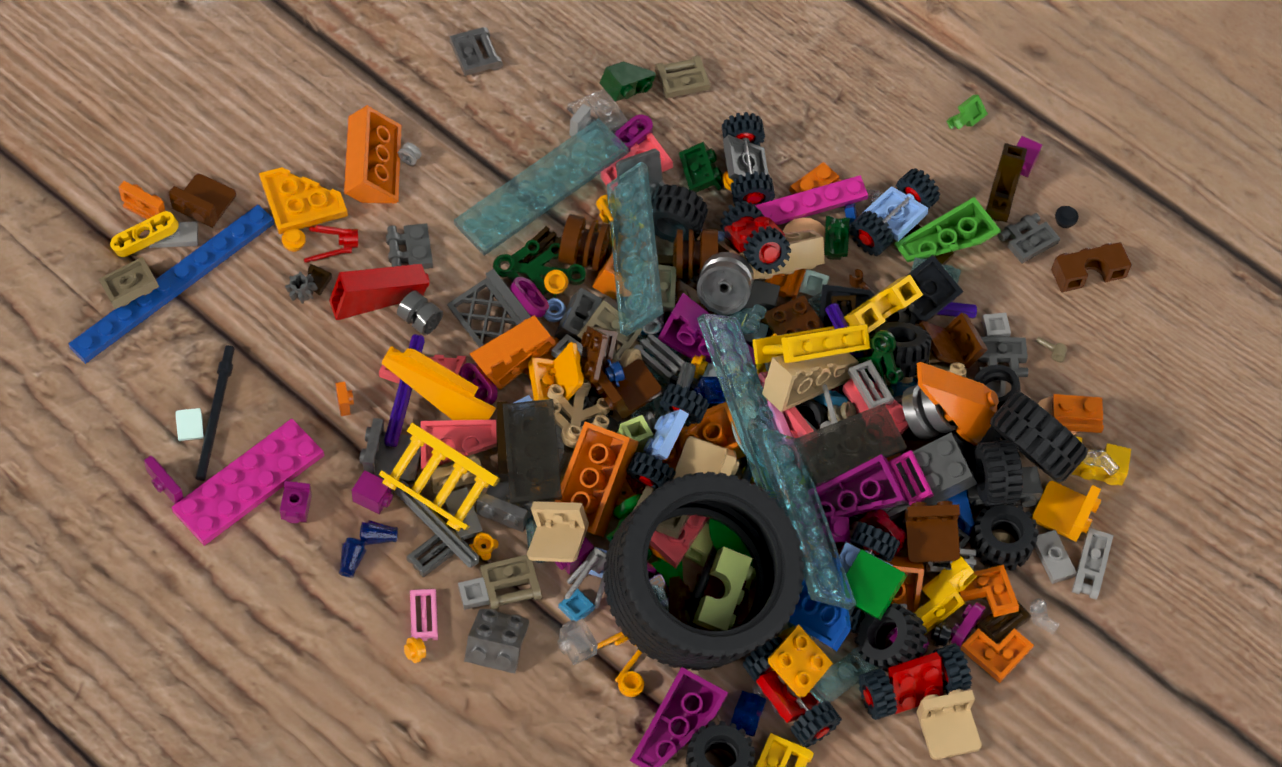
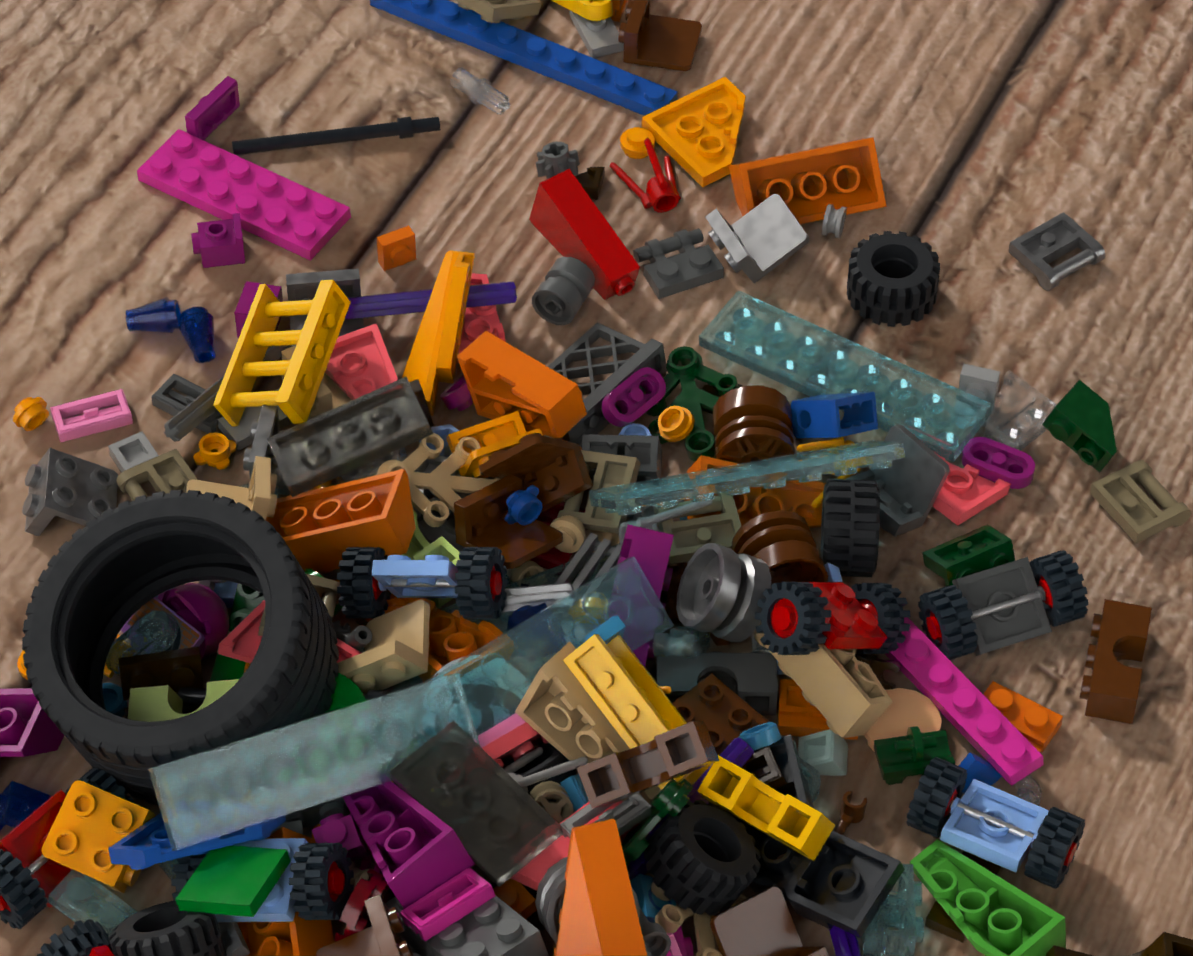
camera: 80 degrees right, 10 degrees down
light aqua slope [175,408,204,441] -> none
none -> clear axle [450,68,511,115]
none -> reddish brown arch [577,721,719,808]
none -> dark azure tile [583,615,626,644]
none -> flat silver bracket [705,194,809,283]
none -> dark azure tile [739,722,782,751]
none -> blue torso [791,392,878,438]
none -> black tyre [847,231,940,327]
none -> reddish brown arch [1080,599,1152,724]

